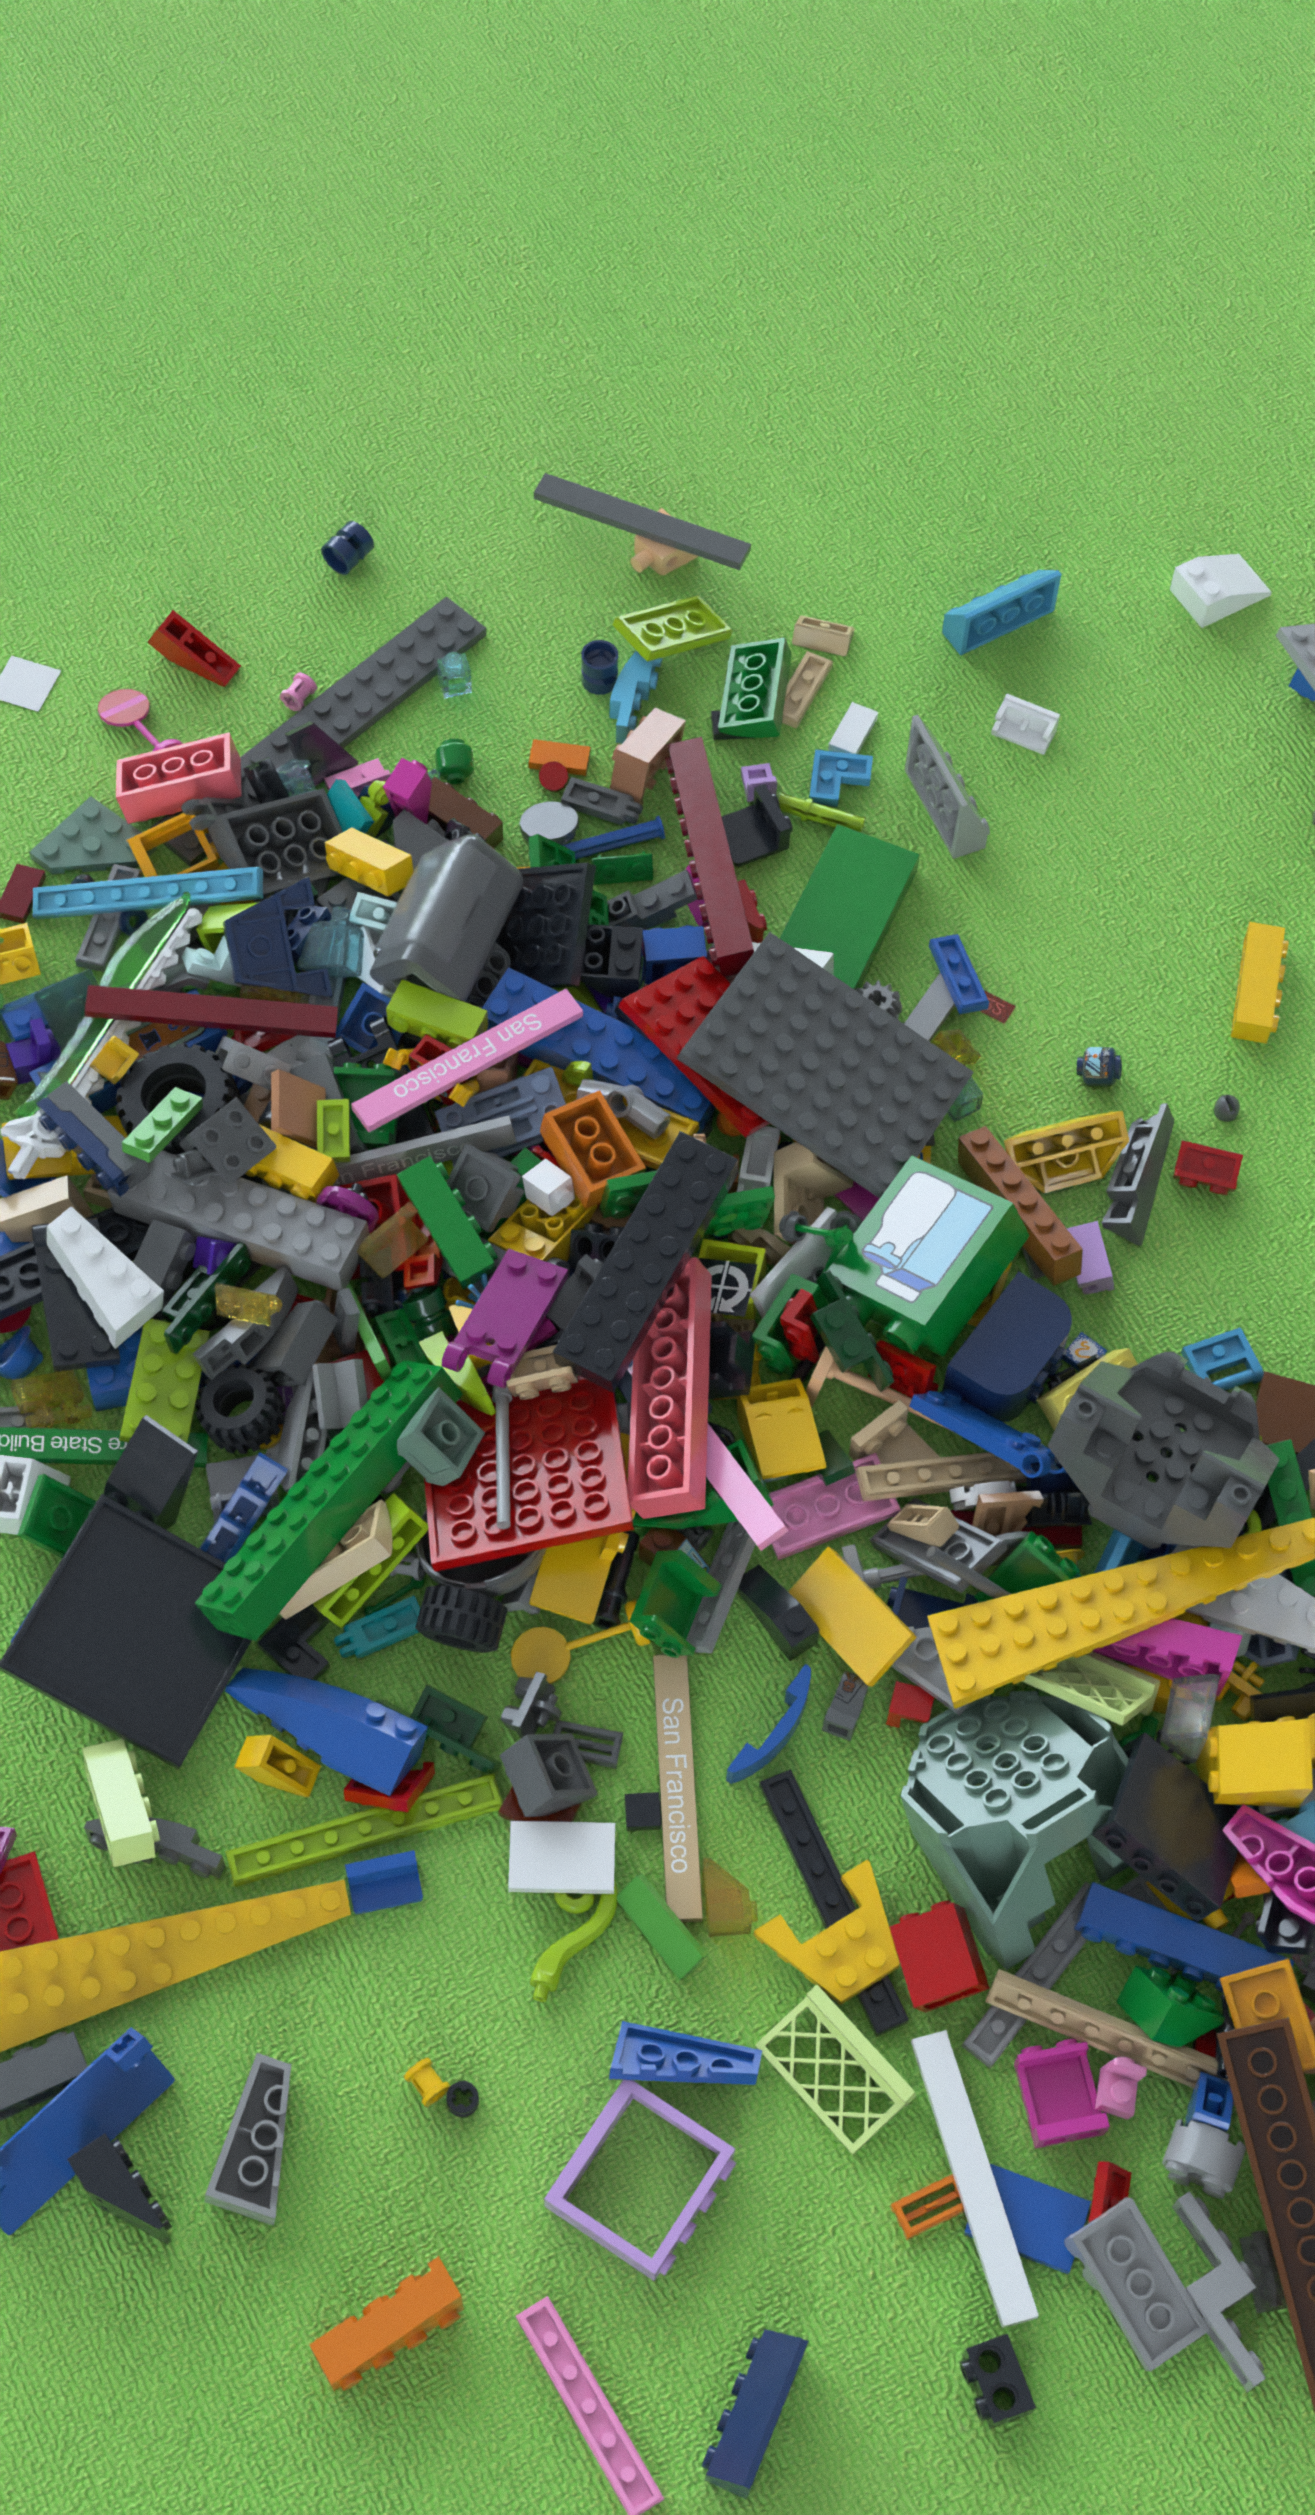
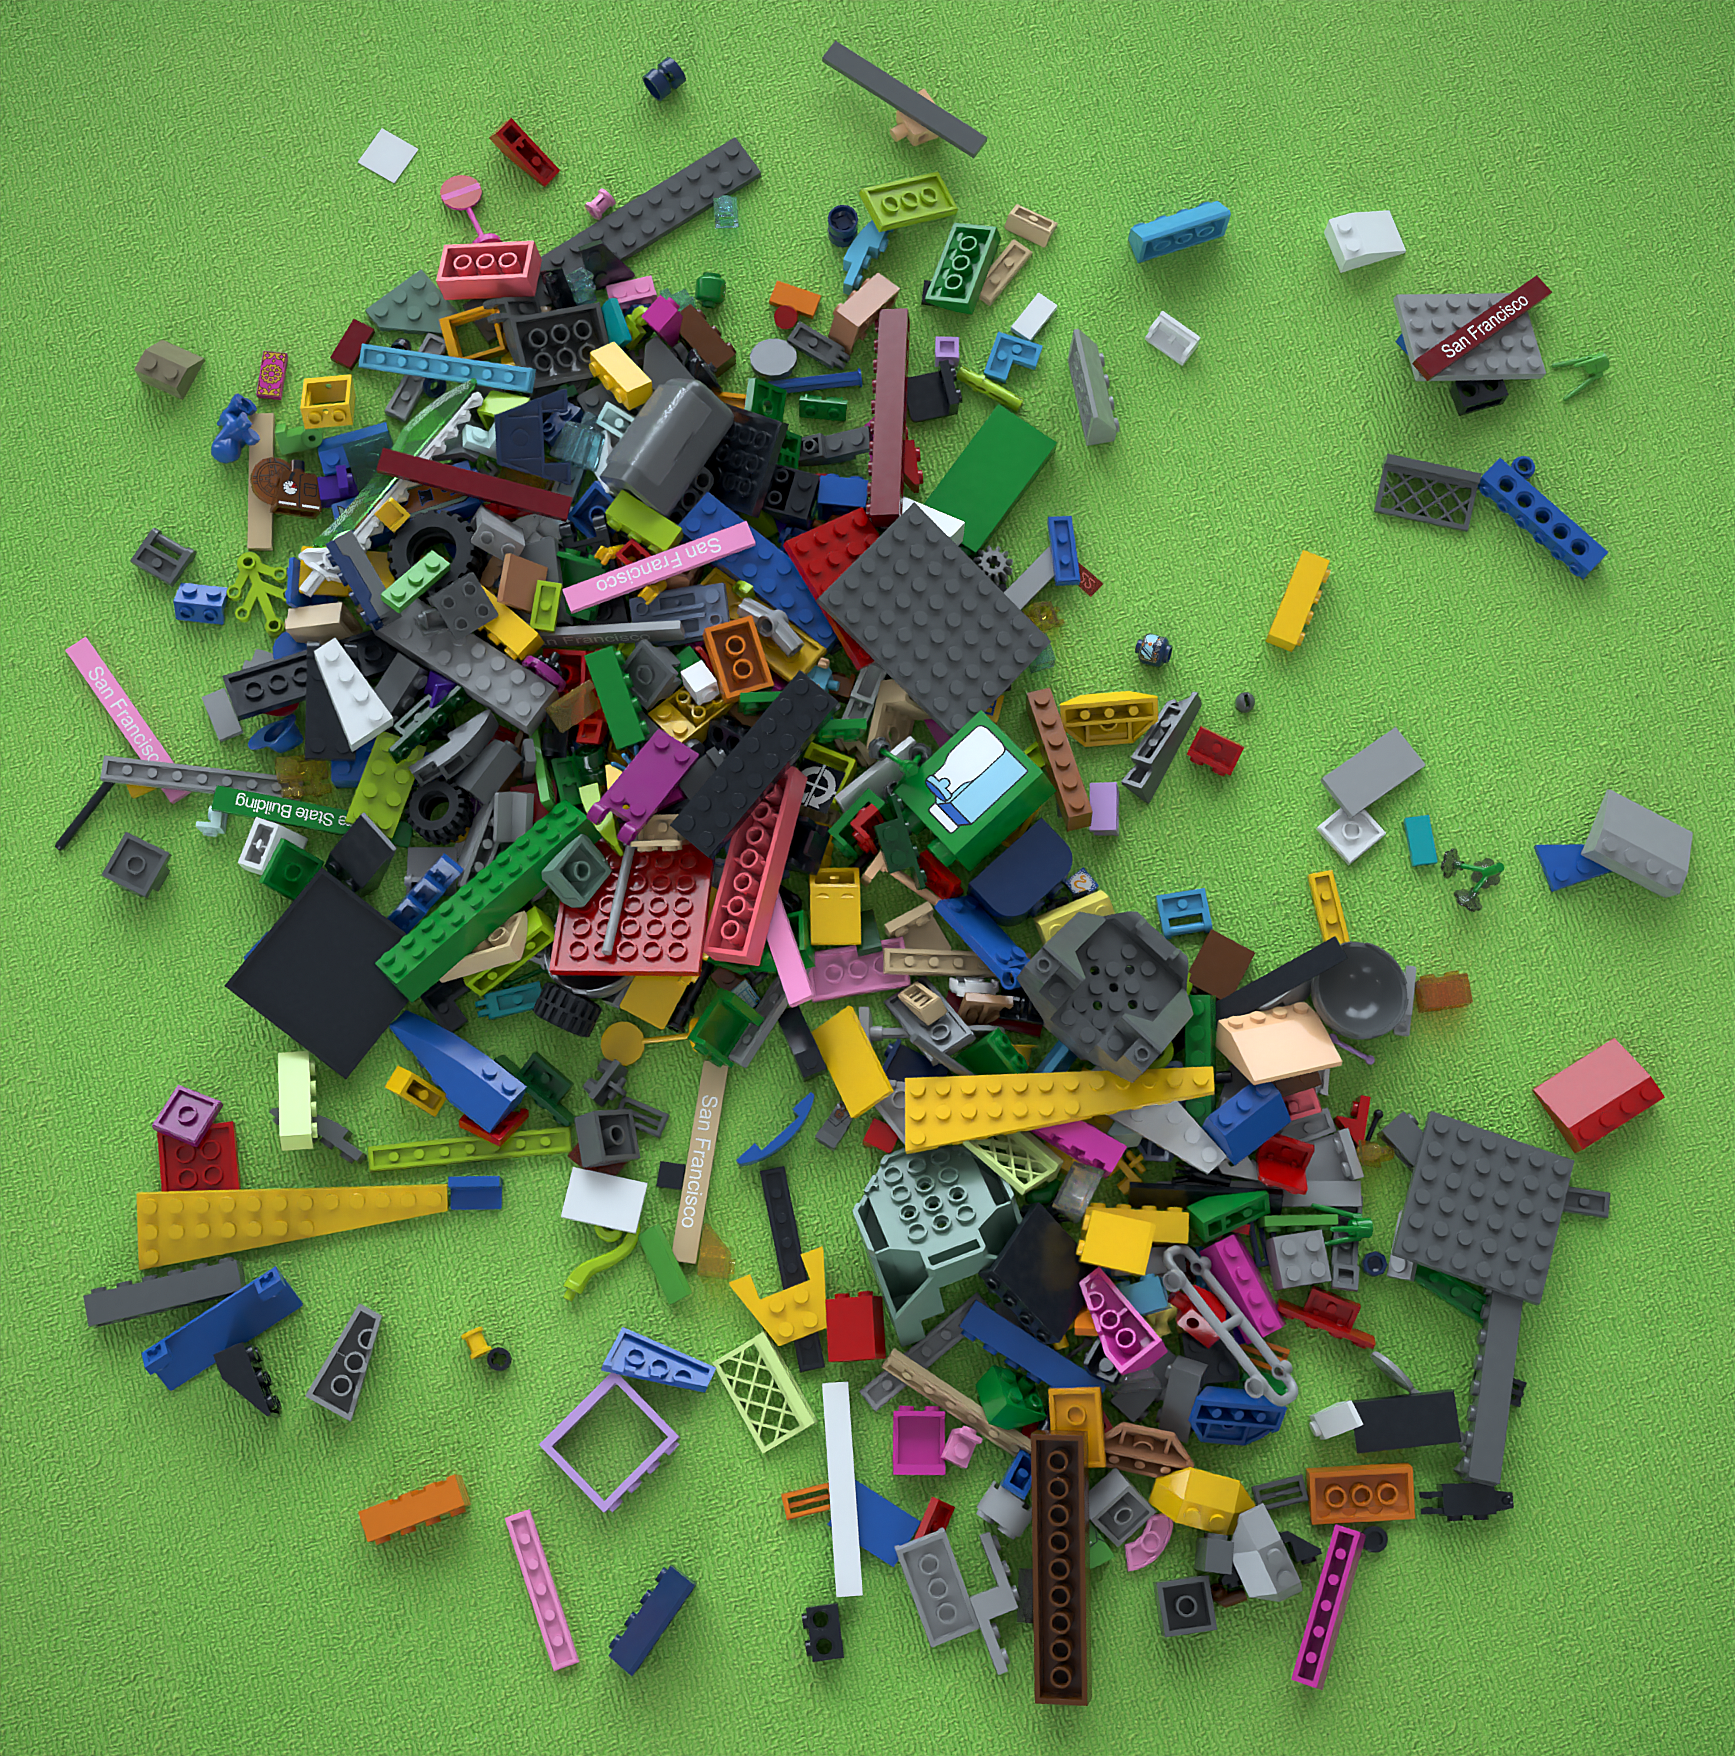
camera: 10 degrees right, 15 degrees up
clear yellow hinge [215,1283,282,1326] -> none

